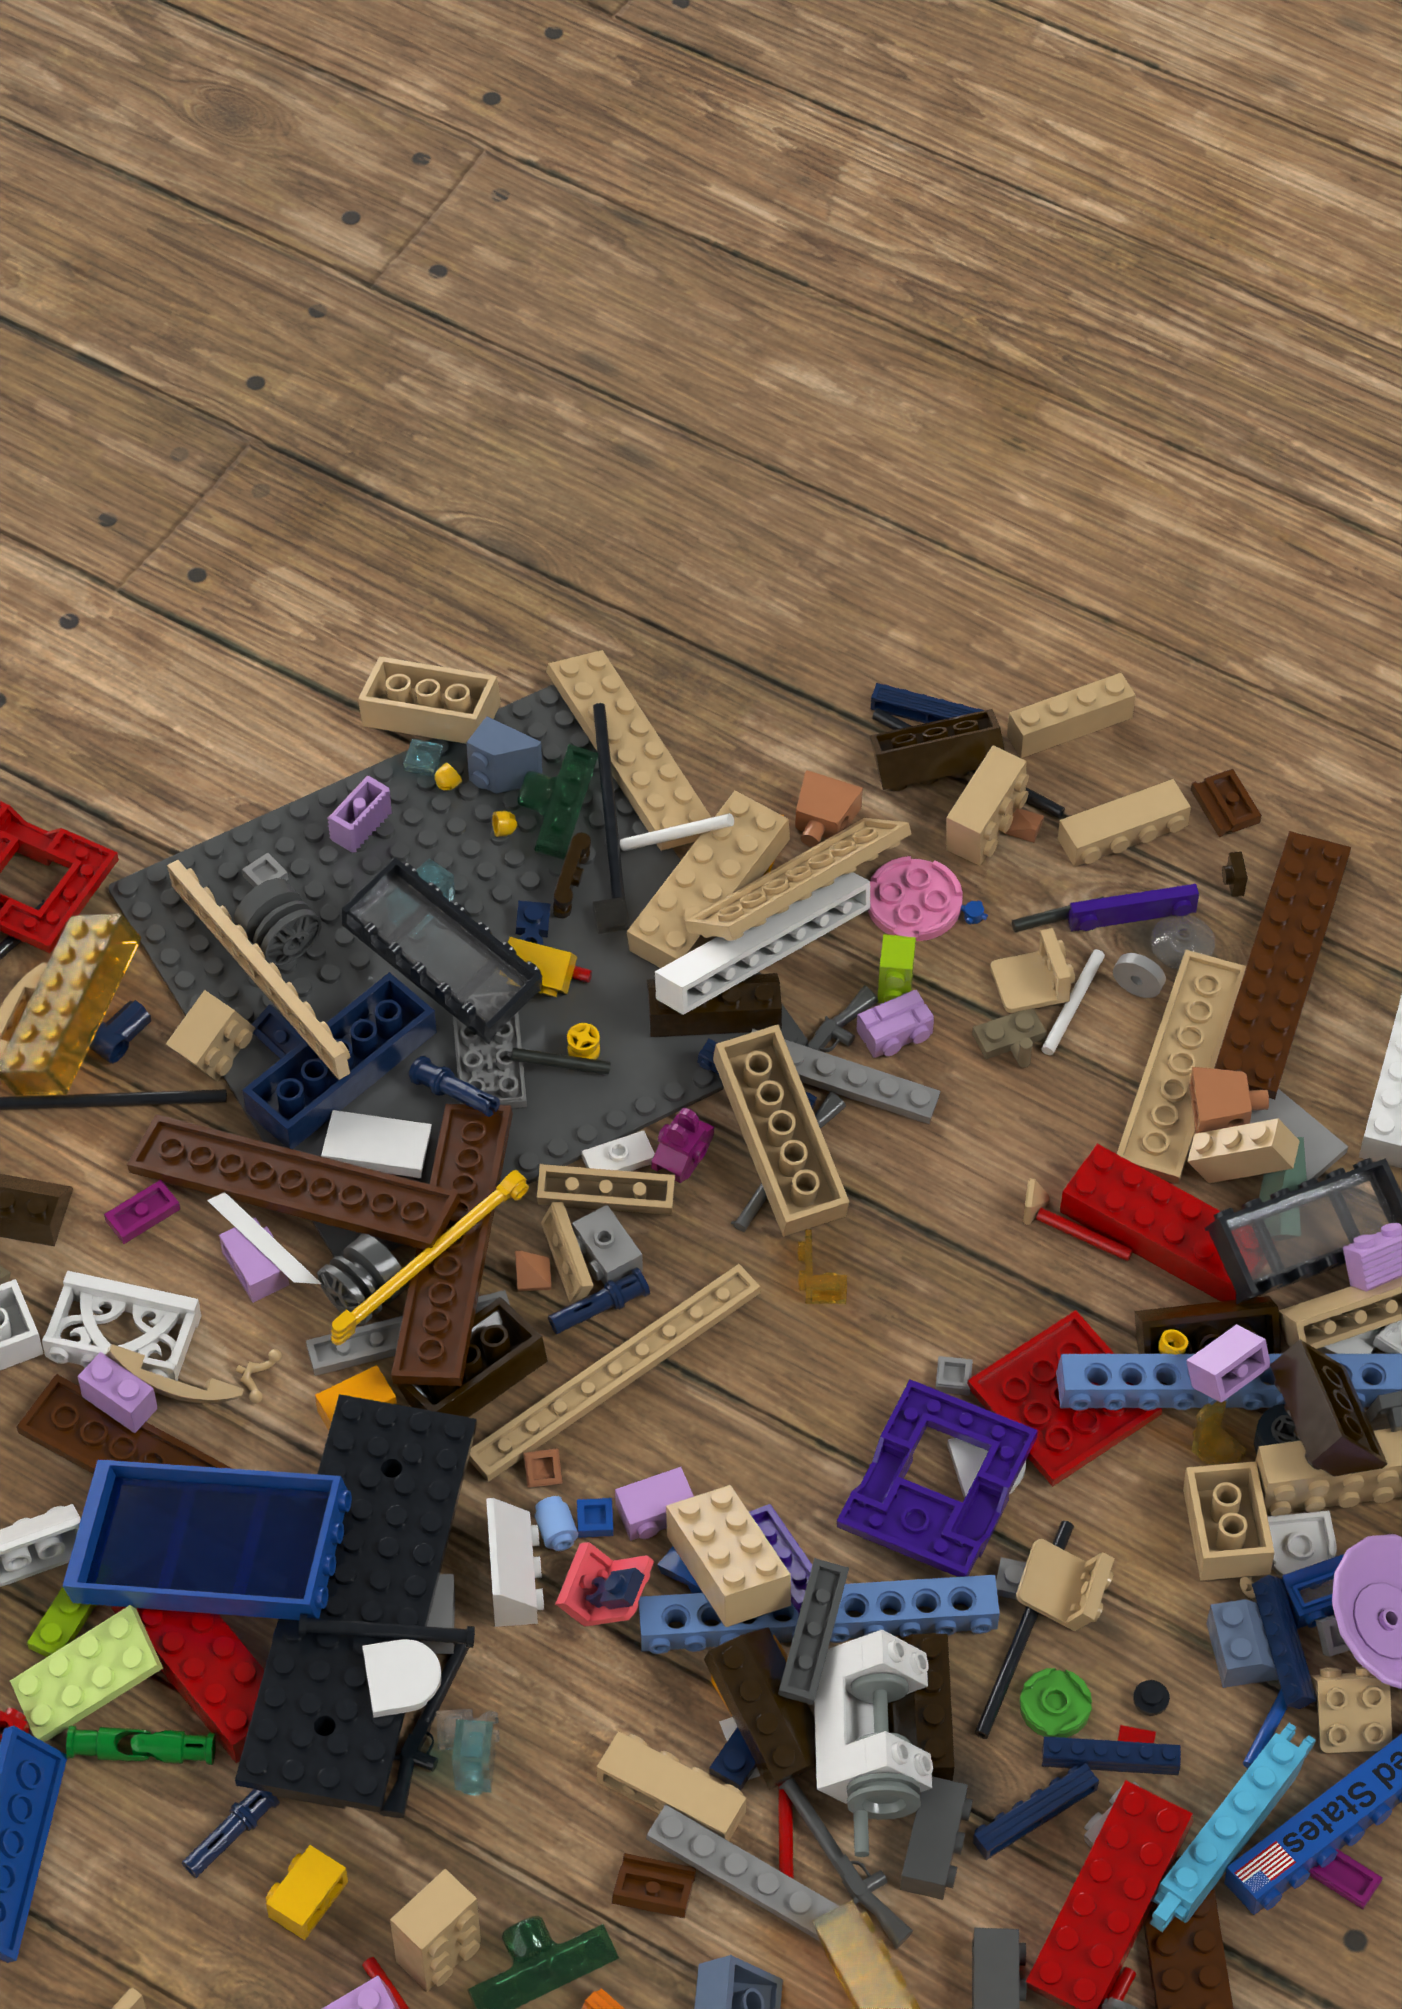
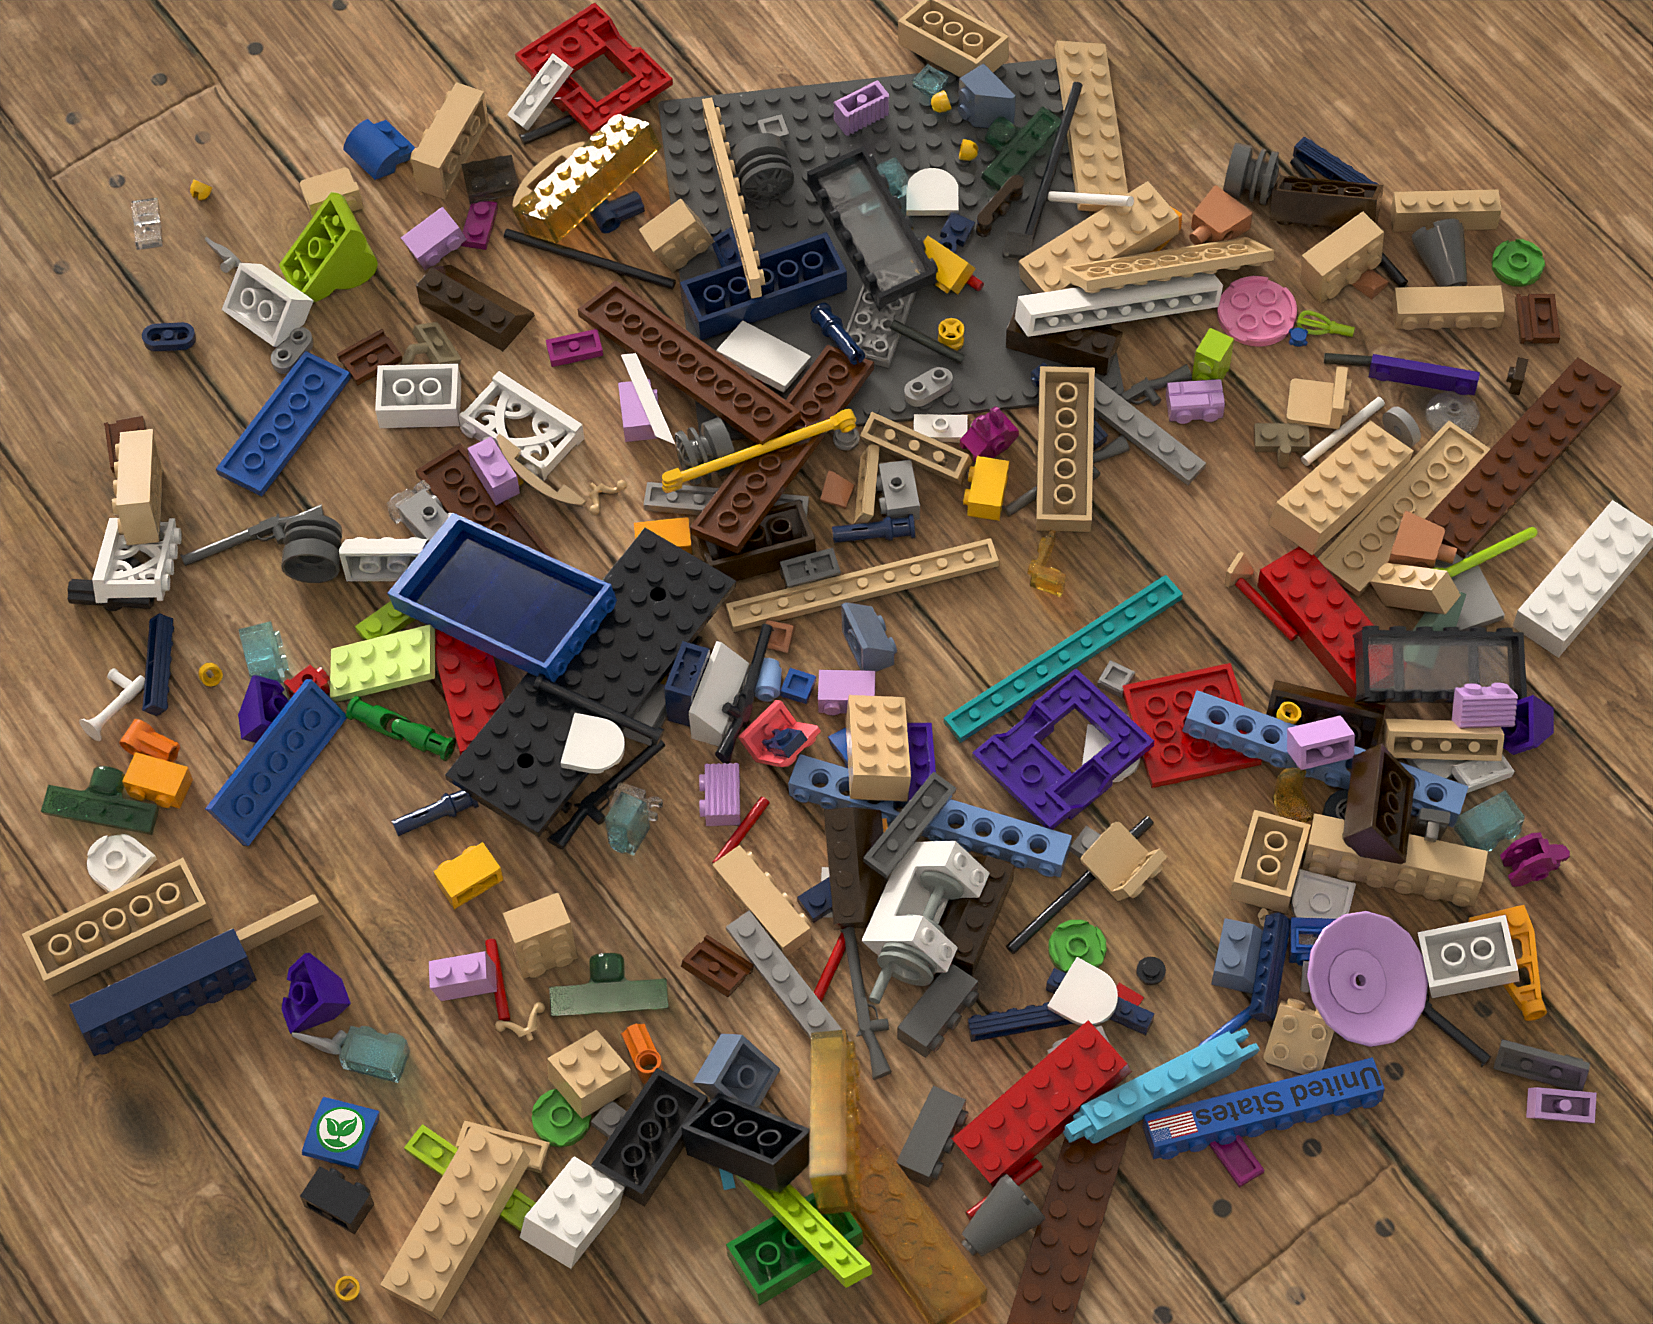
camera: 25 degrees right, 5 degrees up
none -> clear plate [386,480,432,524]
none -> light grey brick [398,489,452,542]
none -> dark blue window [664,641,710,727]
none -> lavender brick [699,763,741,826]
none -> red bar [712,796,770,863]
none -> black piece [715,624,774,764]
none -> dark grey hinge [779,548,841,589]
none -> light grey plate [833,428,860,450]
none -> sand blue slope [841,602,897,672]
none -> light grey plate [904,367,953,407]
none -> white tile [906,168,959,216]
none -> teal plate [943,575,1183,743]
none -> yellow brick [963,456,1009,521]
none -> white tile [1047,957,1118,1026]
none -> dark grey wheel [1223,142,1279,206]
none -> tan brick [1269,421,1414,555]
none -> lime piece [1297,310,1355,337]
none -> dark grey cone [1411,219,1468,287]
none -> lime piece [1432,527,1538,578]
none -> bright green tile [1491,239,1545,287]

